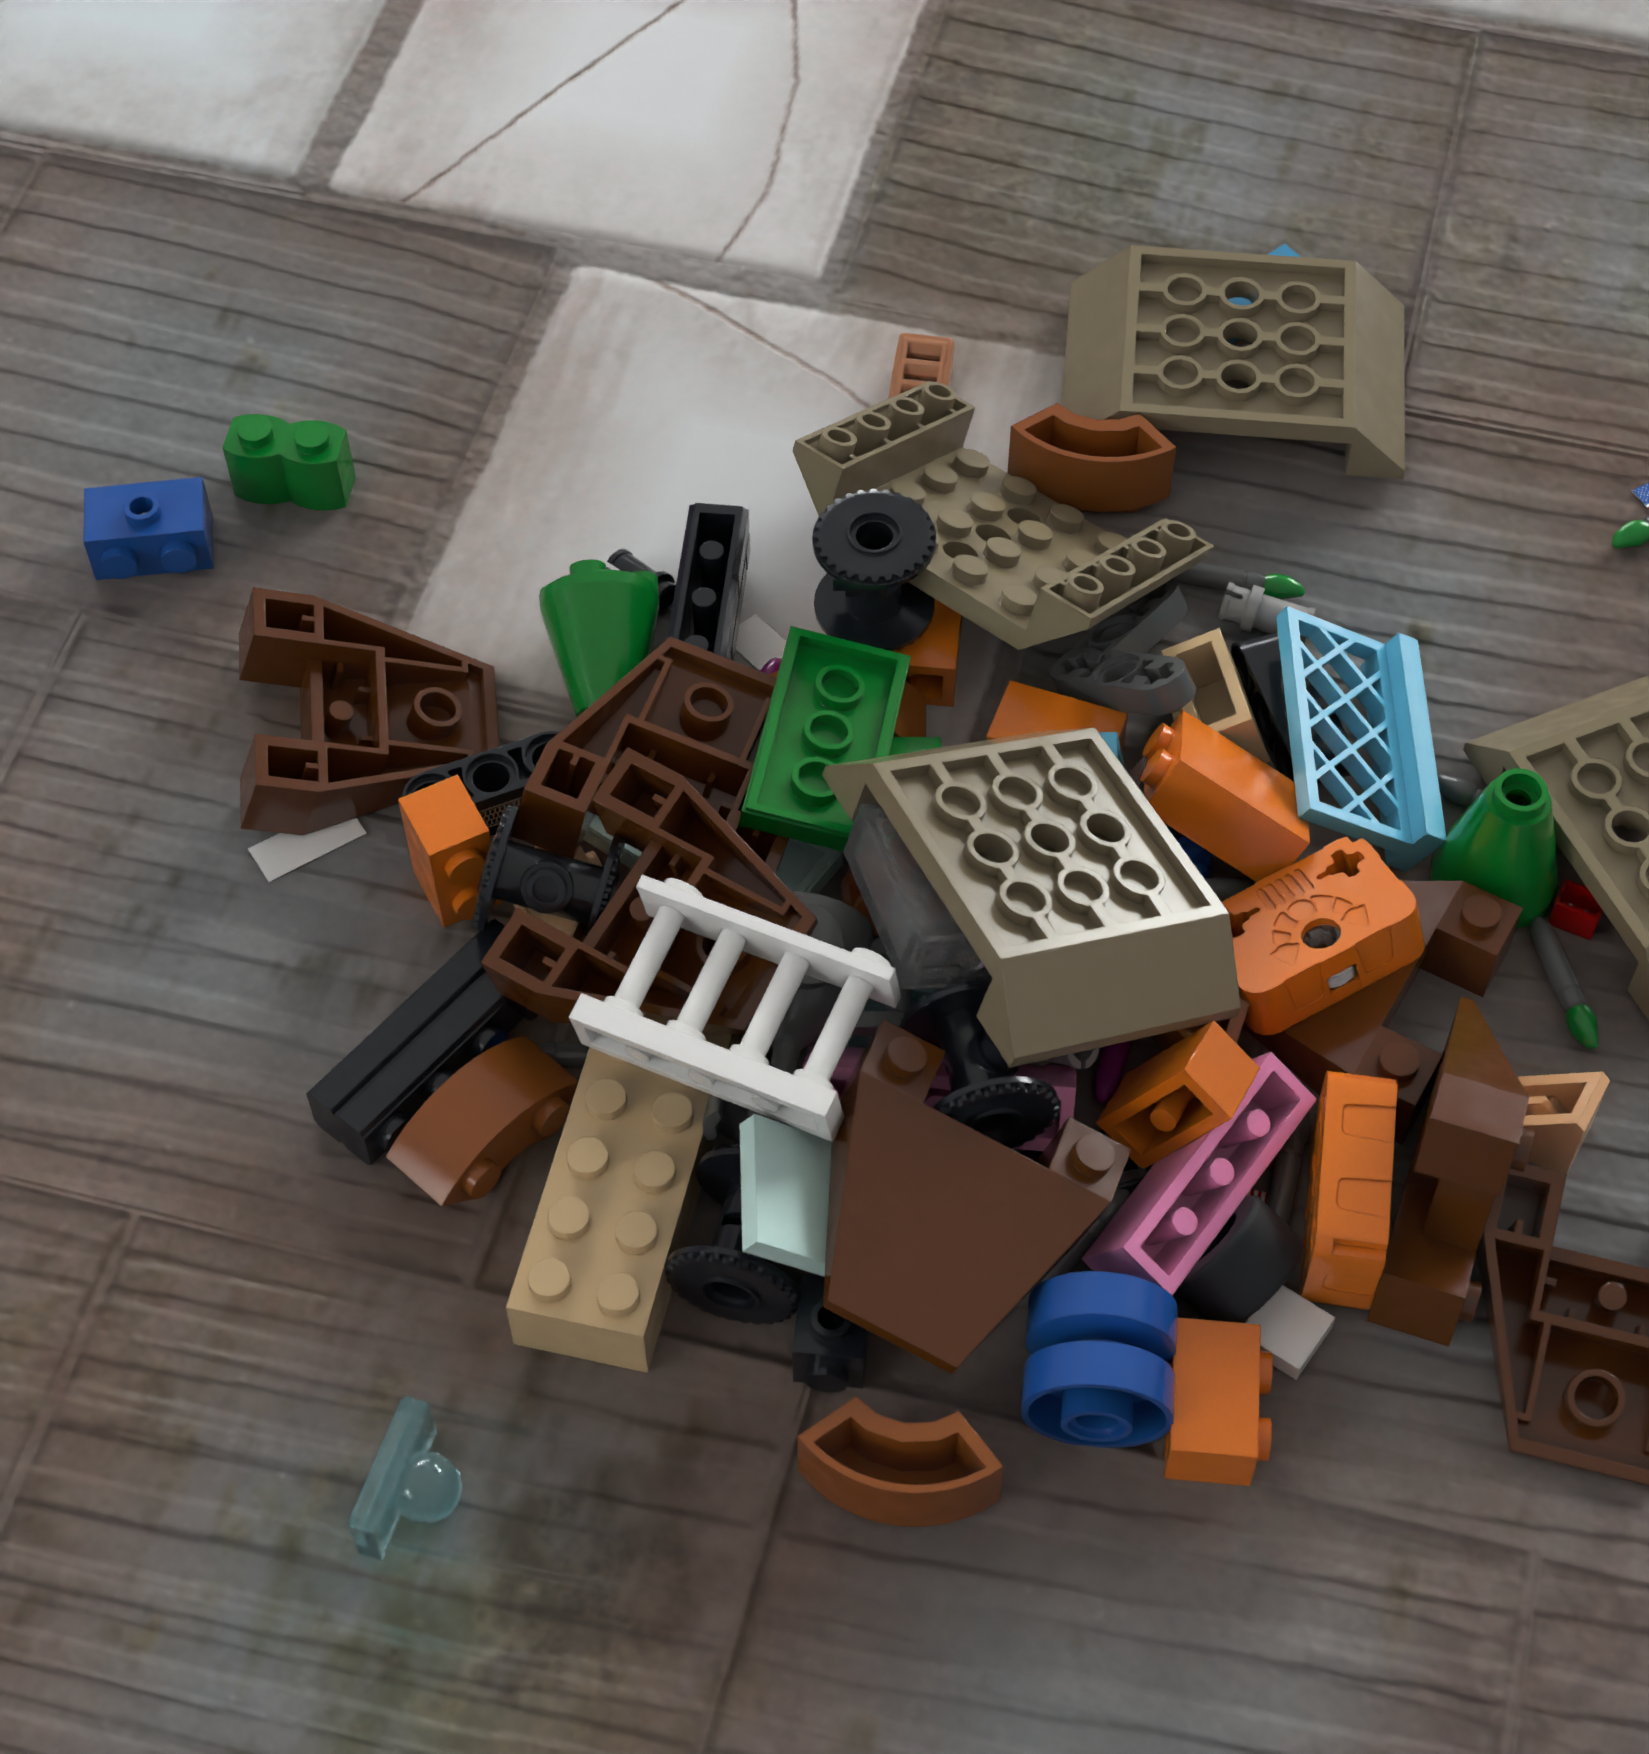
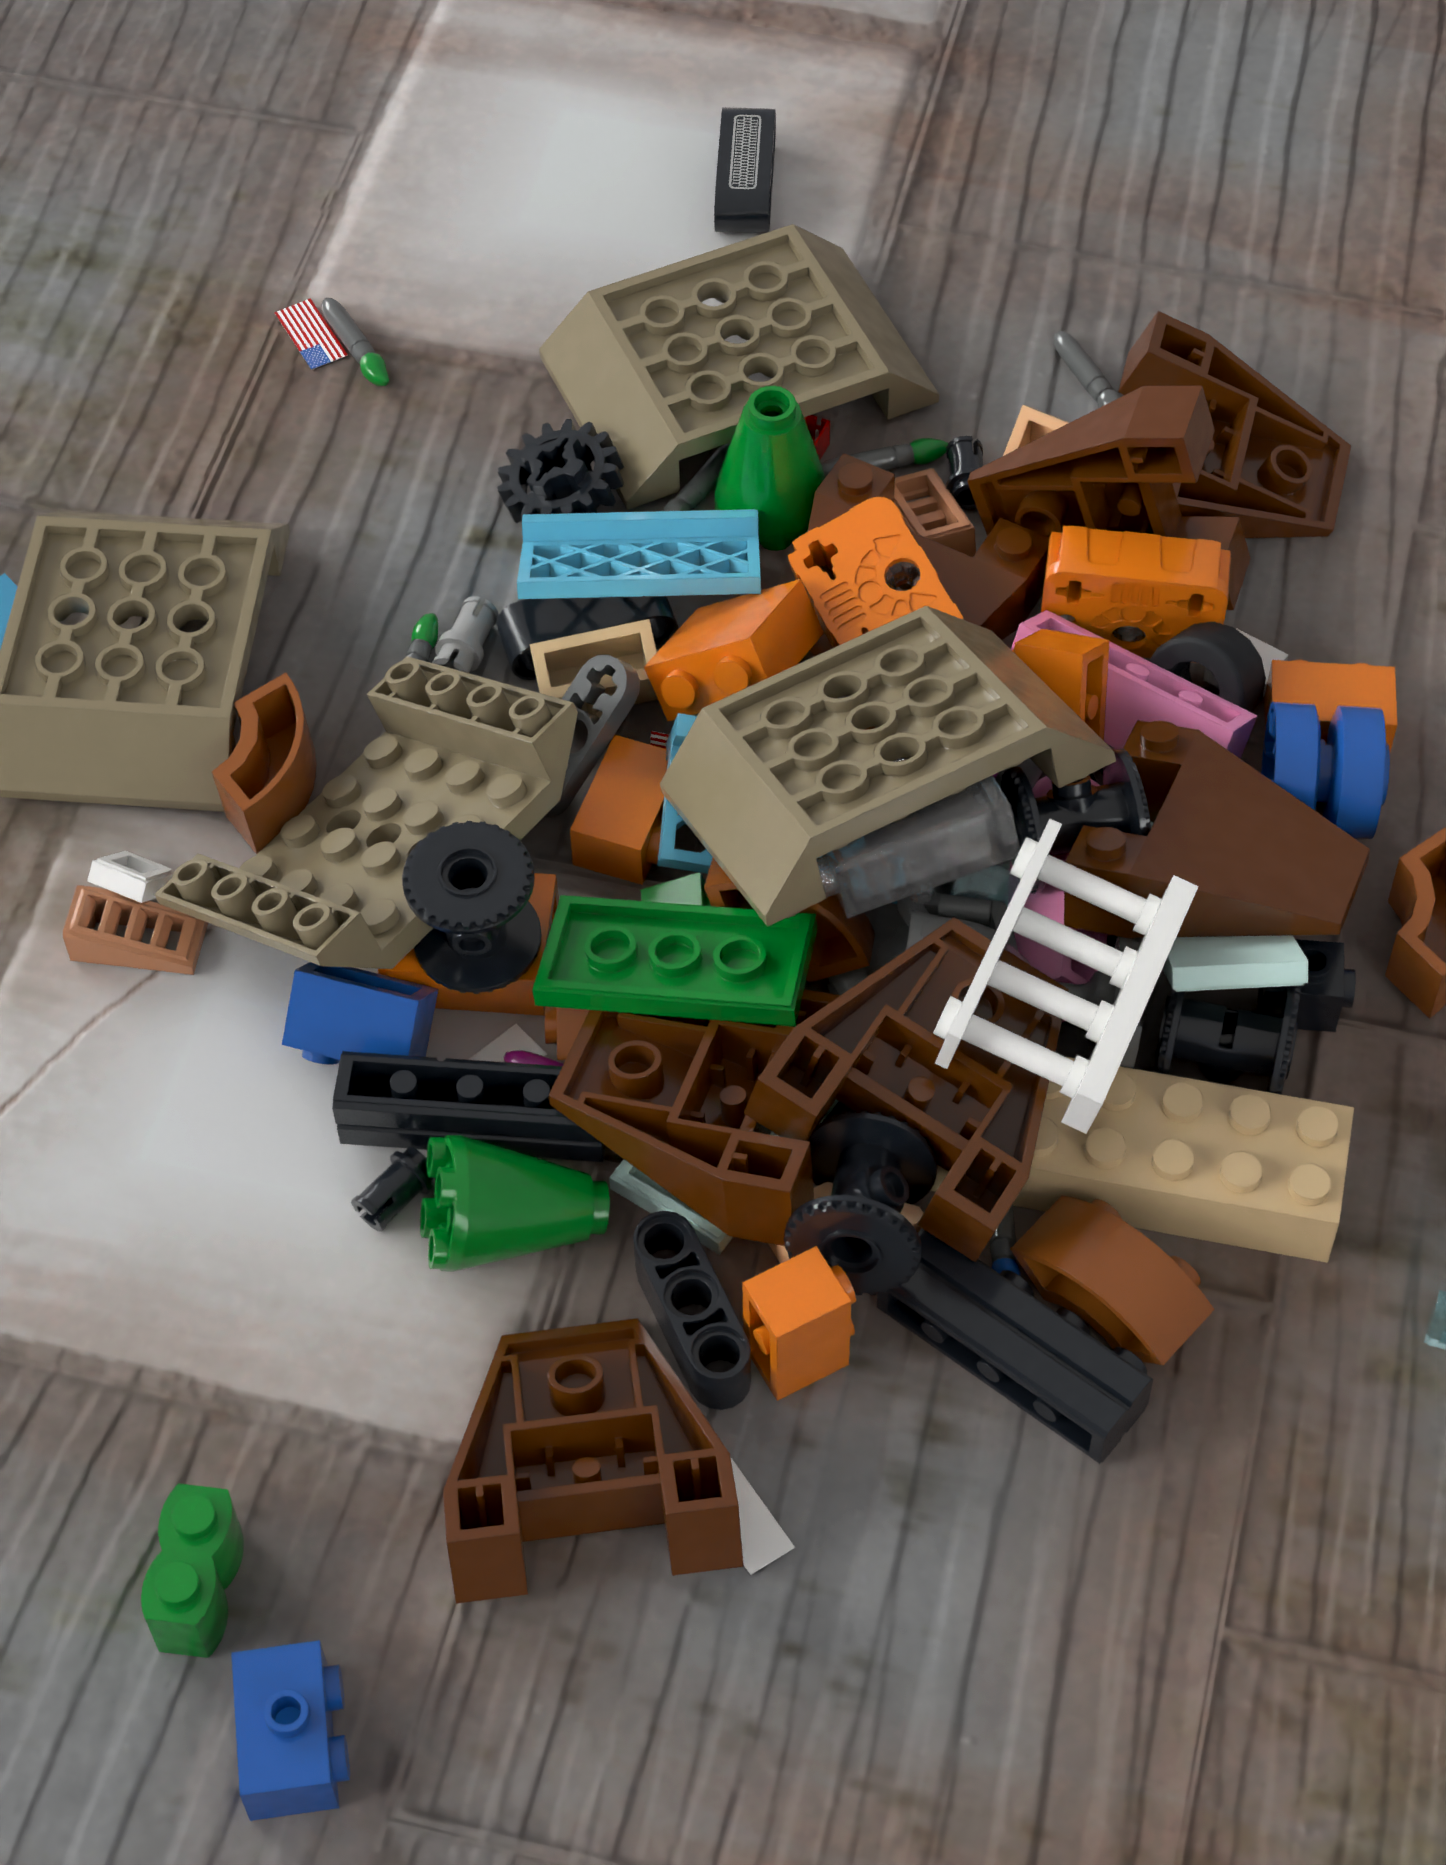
camera: 90 degrees left, 0 degrees up
none -> white tile [87,851,174,903]
none -> blue brick [282,962,438,1065]
none -> black gear [497,419,624,523]
none -> nougat slope [894,468,976,557]
none -> black pin [946,436,984,510]

